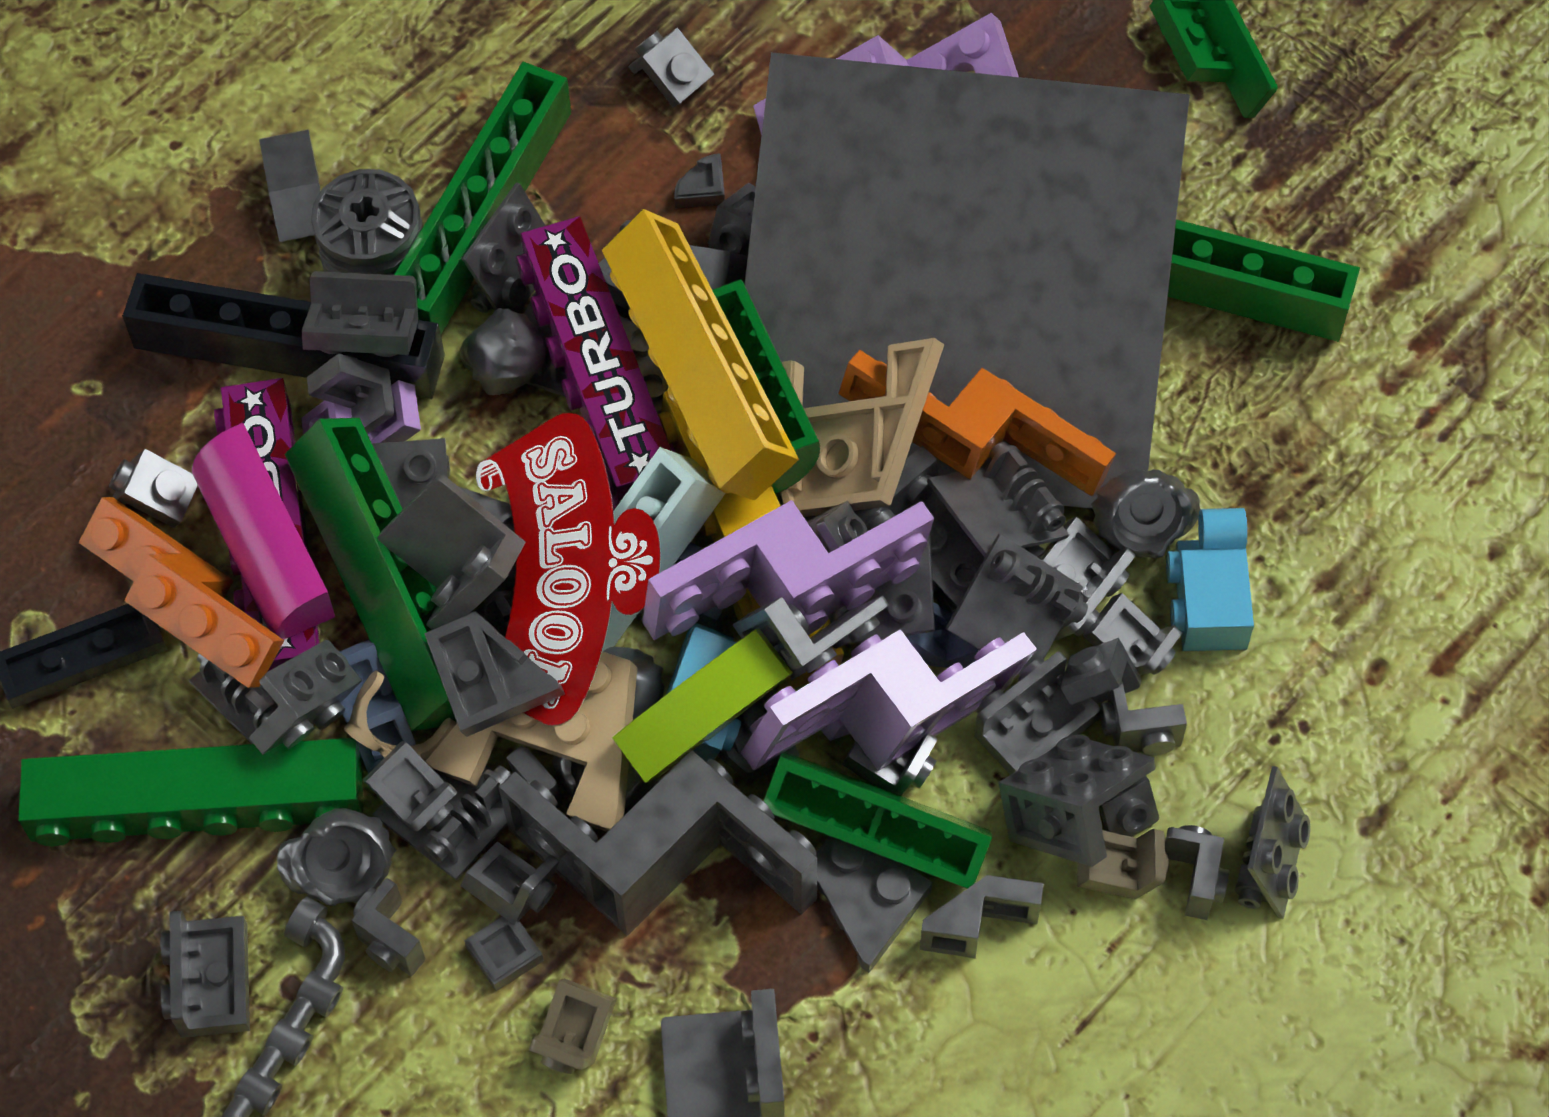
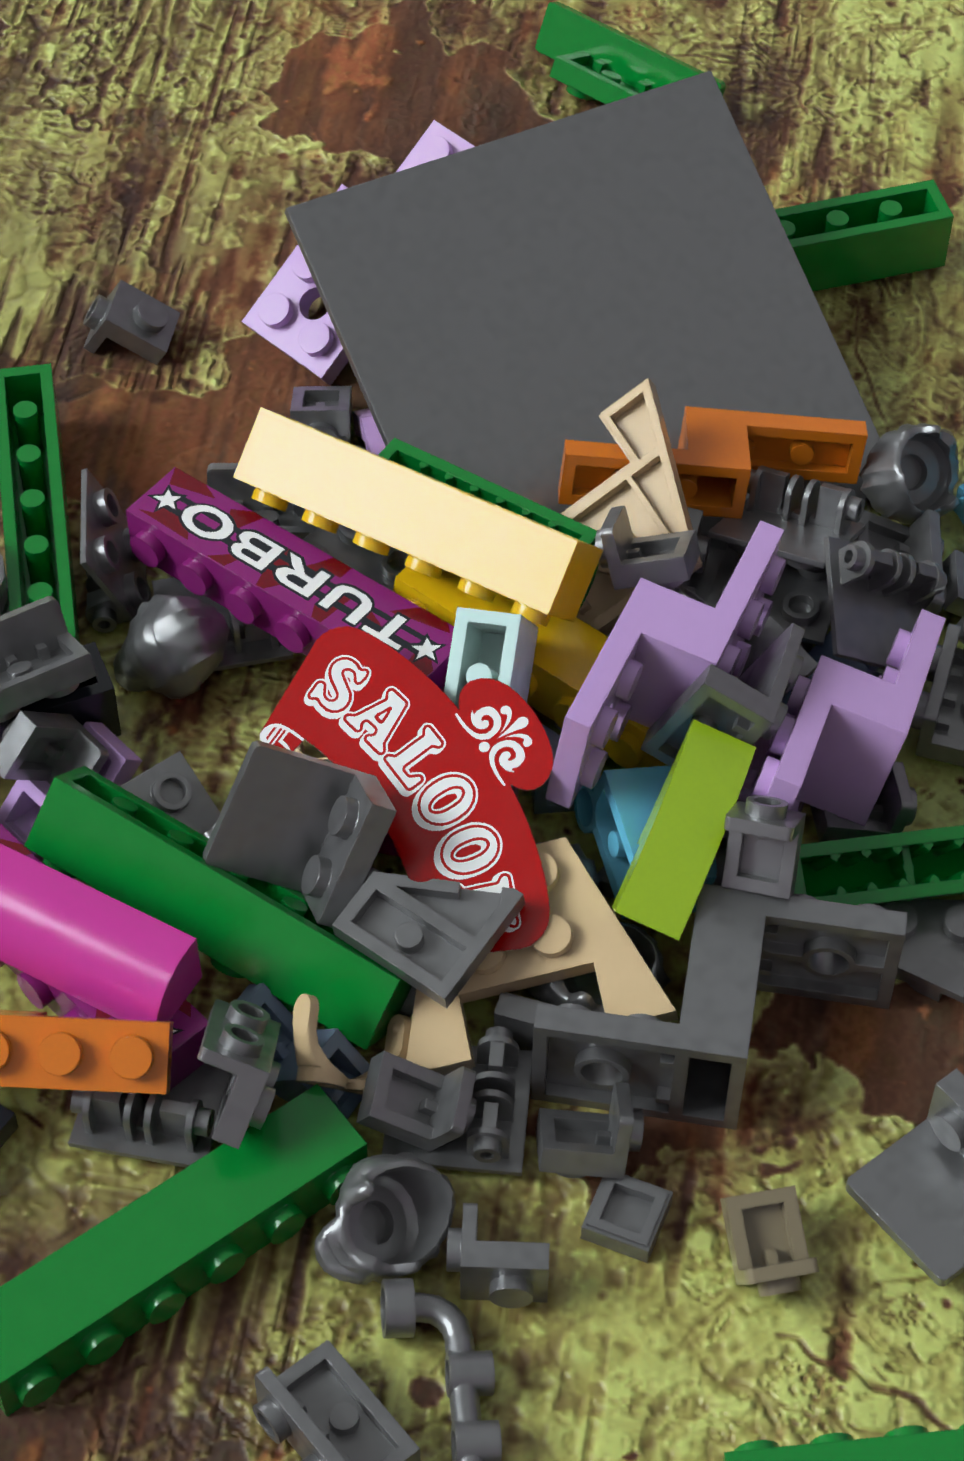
camera: 35 degrees left, 10 degrees down
flat silver tile [675,153,725,209] -> none
none -> flat silver bracket [595,505,701,590]
none -> flat silver bracket [721,795,806,899]

